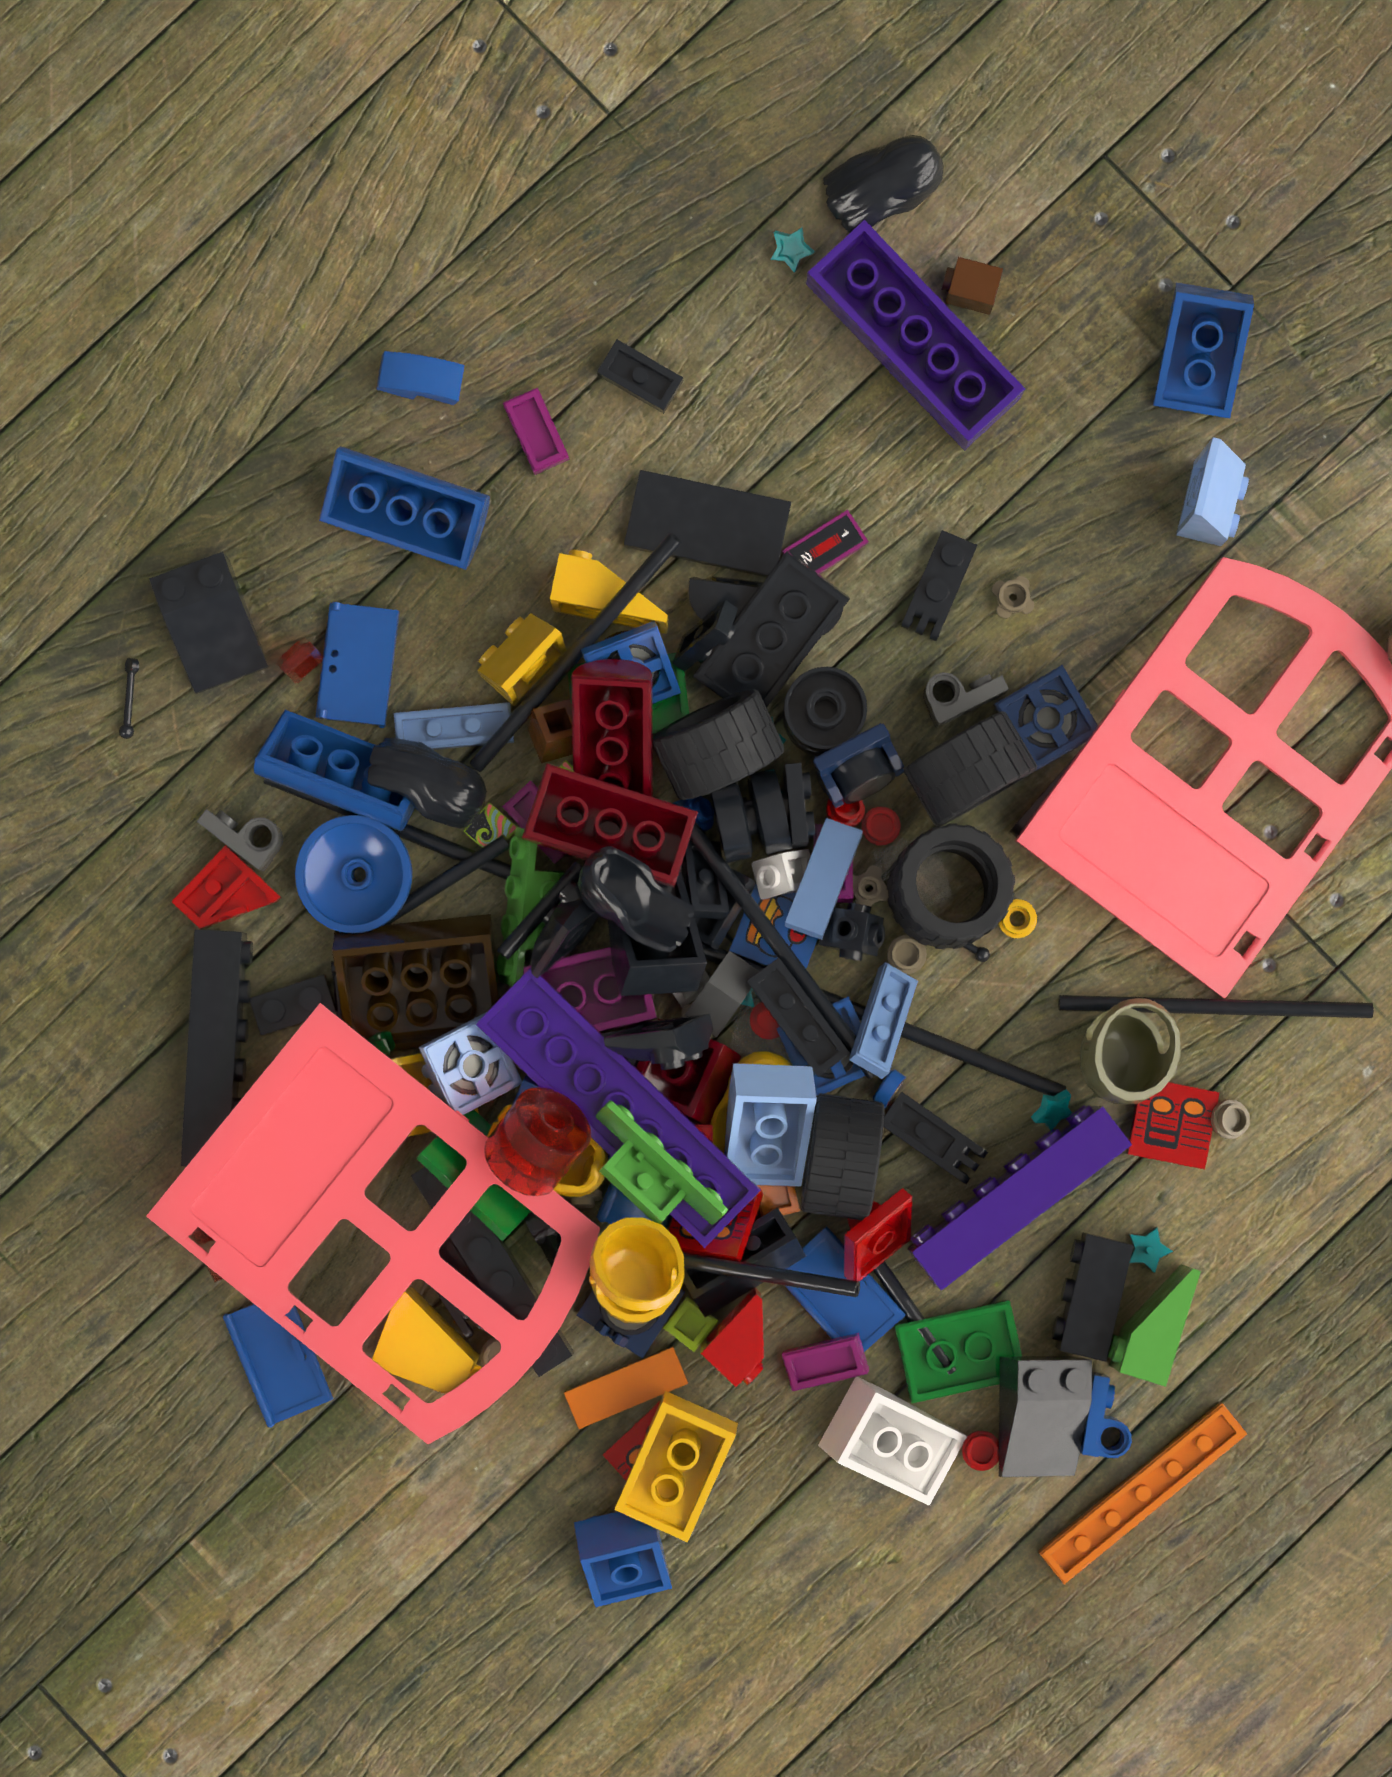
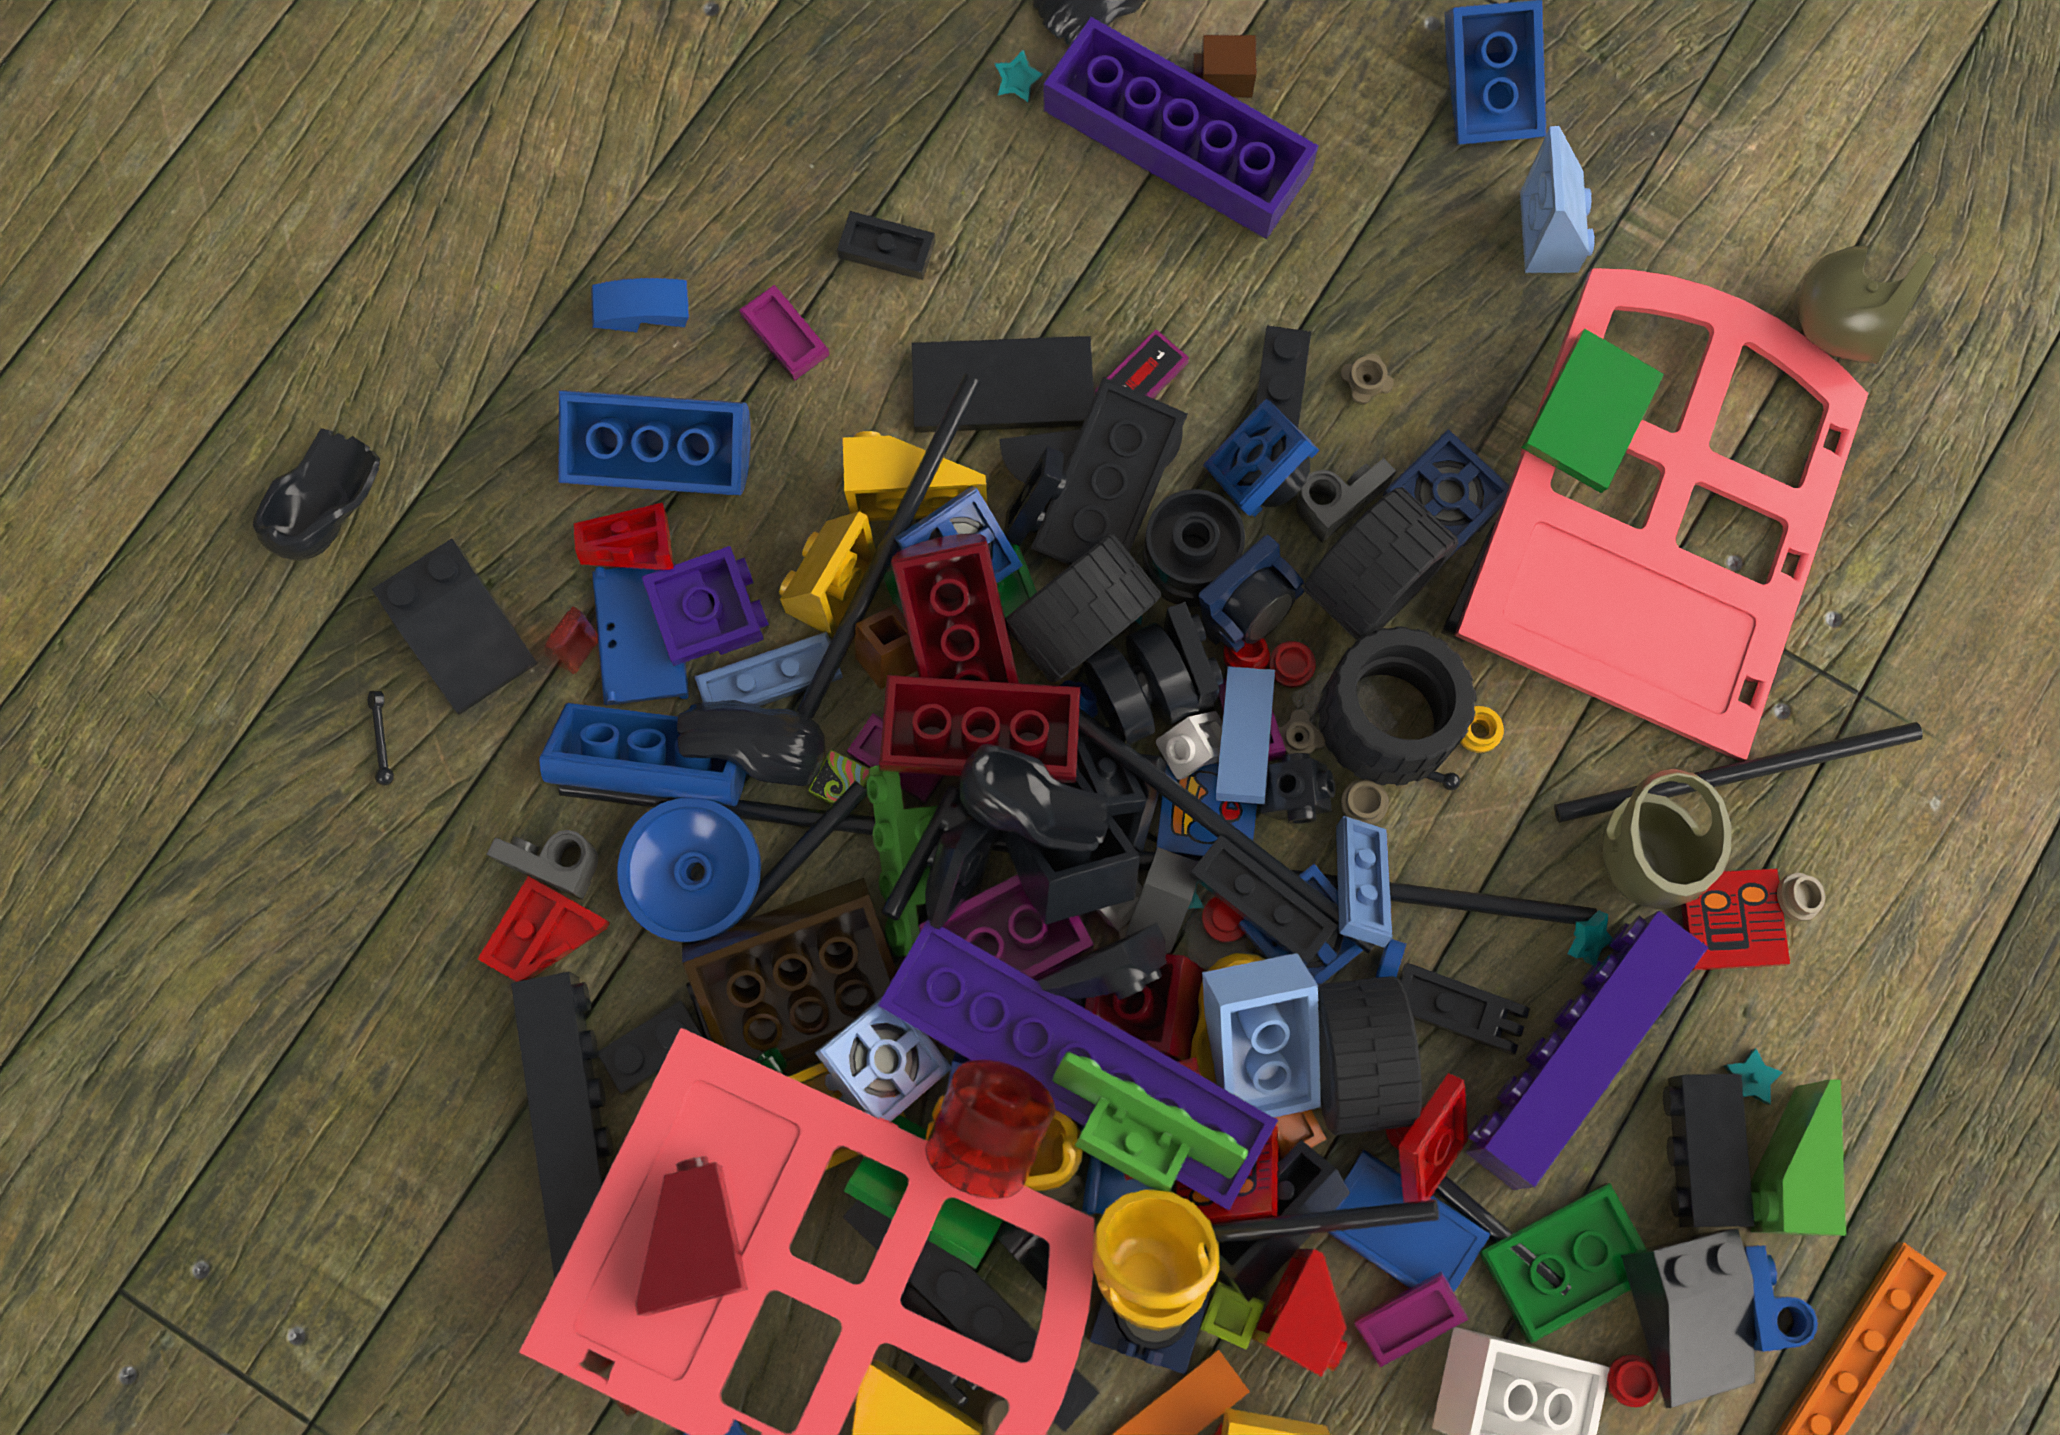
camera: 15 degrees left, 10 degrees down
none -> black hair [253,428,380,561]
none -> red wing [573,502,674,570]
none -> dark red slope [636,1156,748,1316]
none -> dark purple plate [642,546,769,666]
none -> blue piece [1203,399,1320,517]
none -> green tile [1521,329,1664,493]

